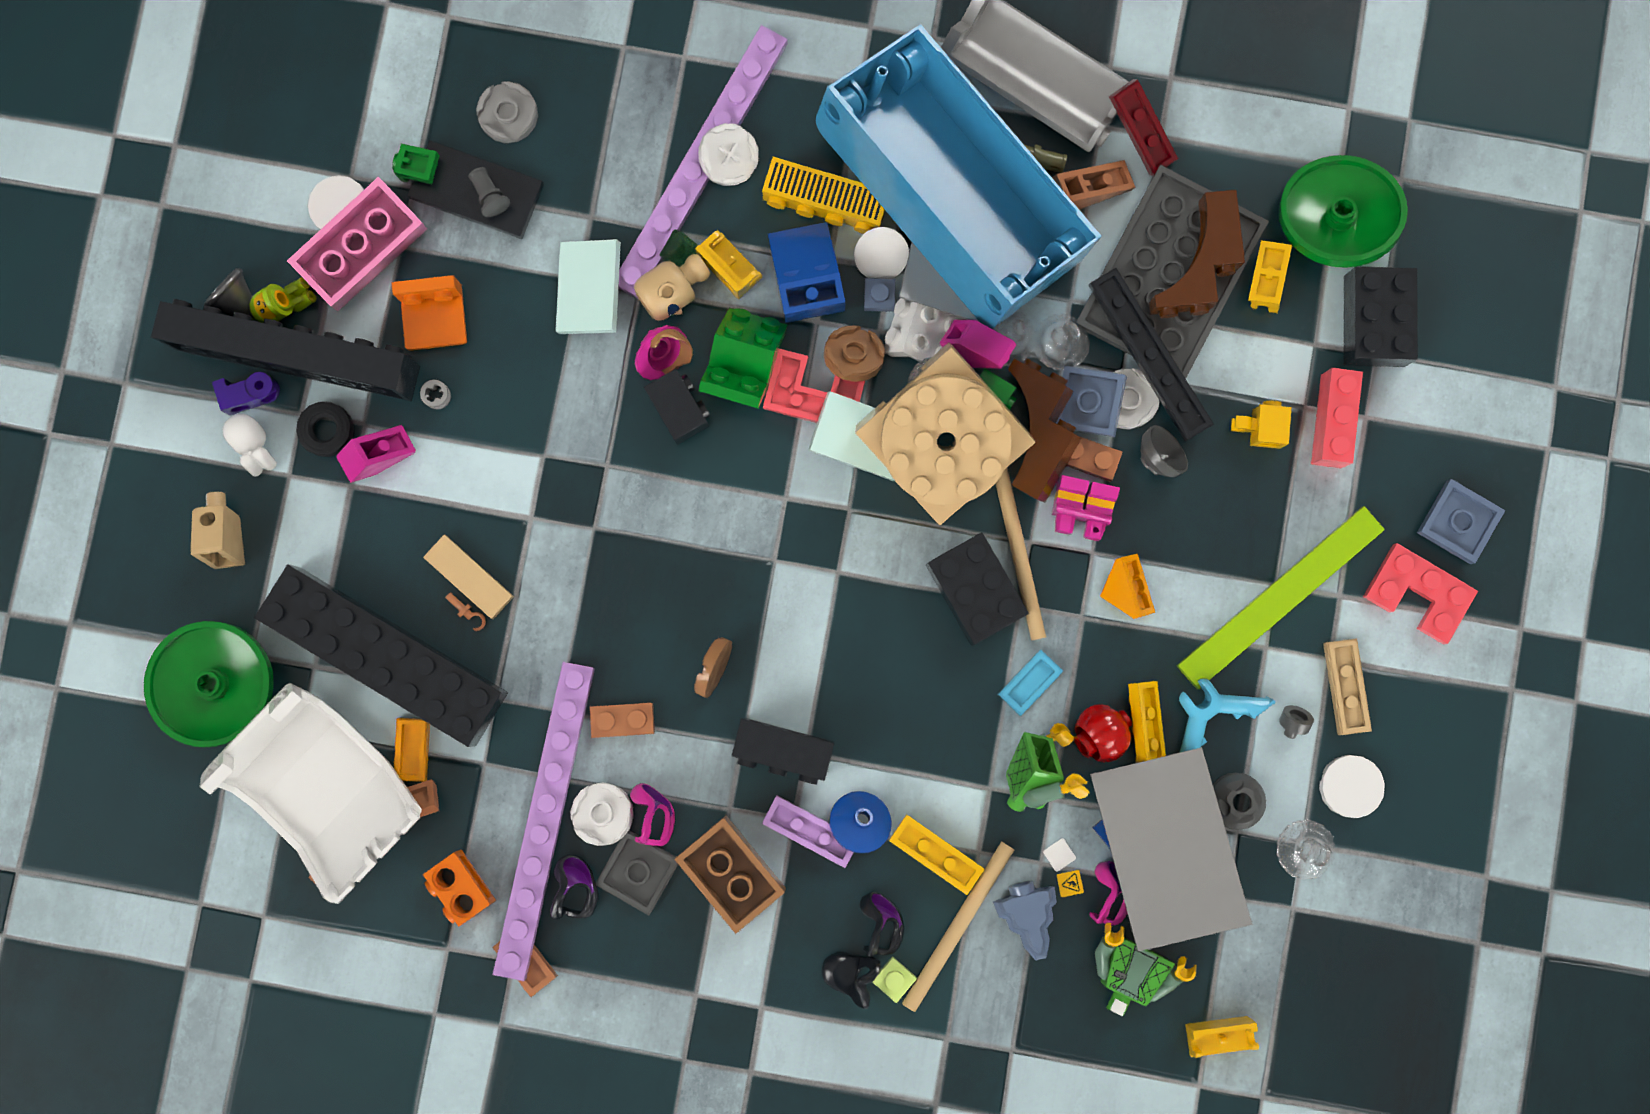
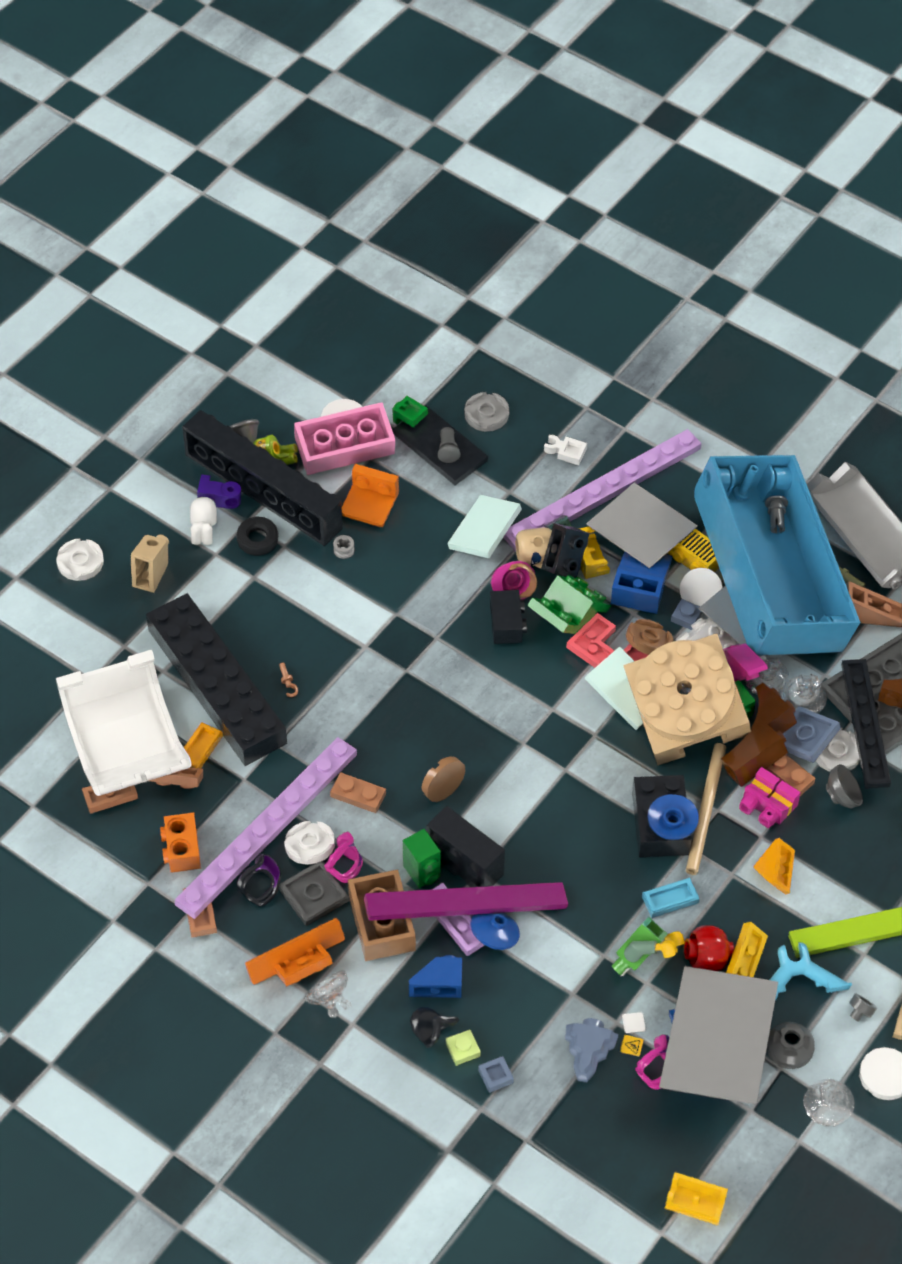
camera: 25 degrees right, 30 degrees down
green dish [144,621,274,747] -> none
dark pink slope [336,425,416,483] -> none
tan tile [423,535,514,619] -> none
white tile [698,123,759,186] -> none
black piece [859,892,904,957] -> none
yellow plate [889,814,985,895] -> none
tan piece [902,841,1014,1012] -> none
torso [1095,922,1197,1016] -> none
none -> white tile [56,539,104,581]
none -> orange bracket [245,918,345,986]
none -> clear hair [304,971,351,1018]
none -> magenta tile [364,882,568,921]
none -> green brick [402,829,440,888]
none -> blue slope [409,955,462,998]
none -> sand blue plate [478,1056,514,1093]
none -> black brick [541,523,590,579]
none -> white plate [544,435,587,465]
none -> light grey piece [586,483,698,569]
none -> blue dish [648,794,699,840]
none -> dark grey pin [765,496,788,533]

